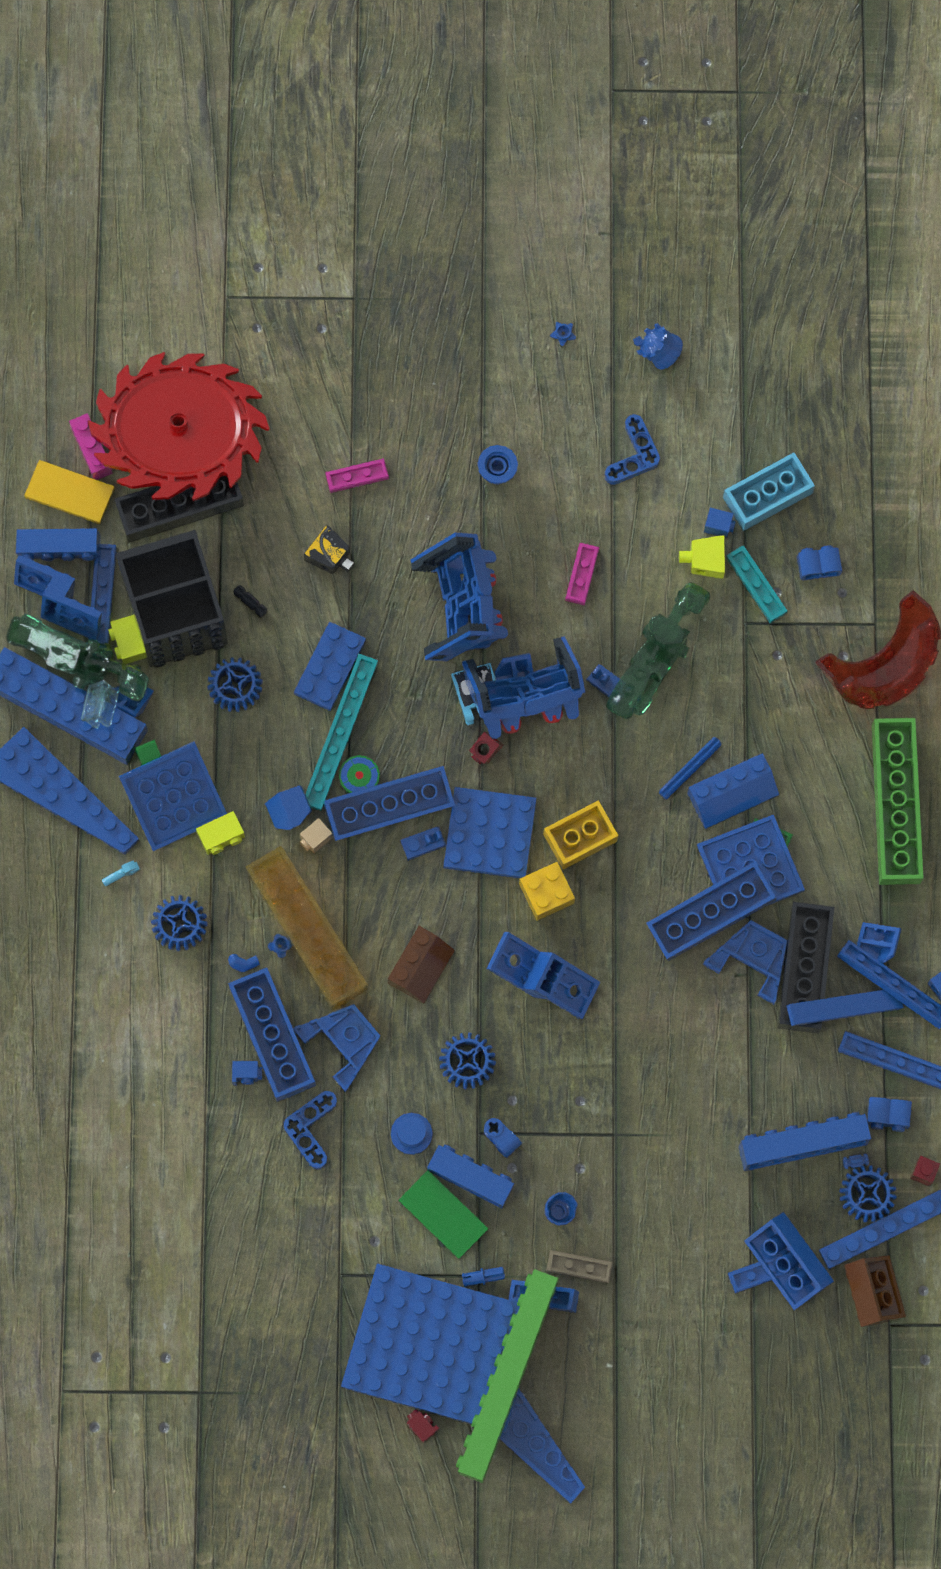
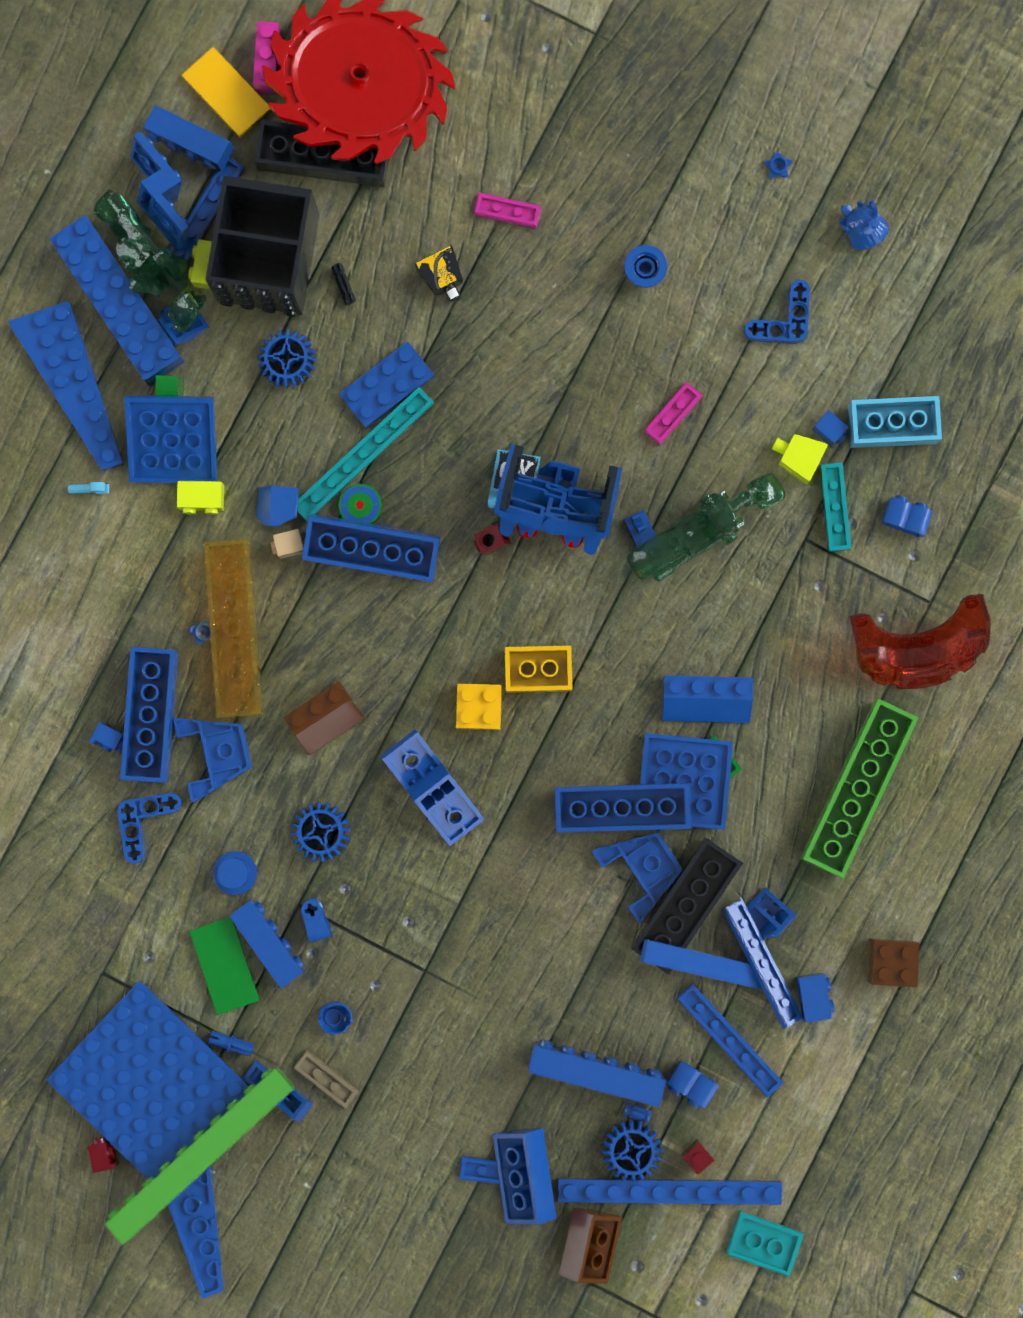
camera: 30 degrees right, 10 degrees up
clear light blue hinge [81,680,119,729] -> none
blue gear [151,895,208,951] -> none
blue arm [228,954,260,972] -> none
blue plate [400,827,446,860] -> none
blue container [411,533,508,661] -> none
blue plate [443,787,536,878] -> none
blue axle [659,737,722,799] -> none

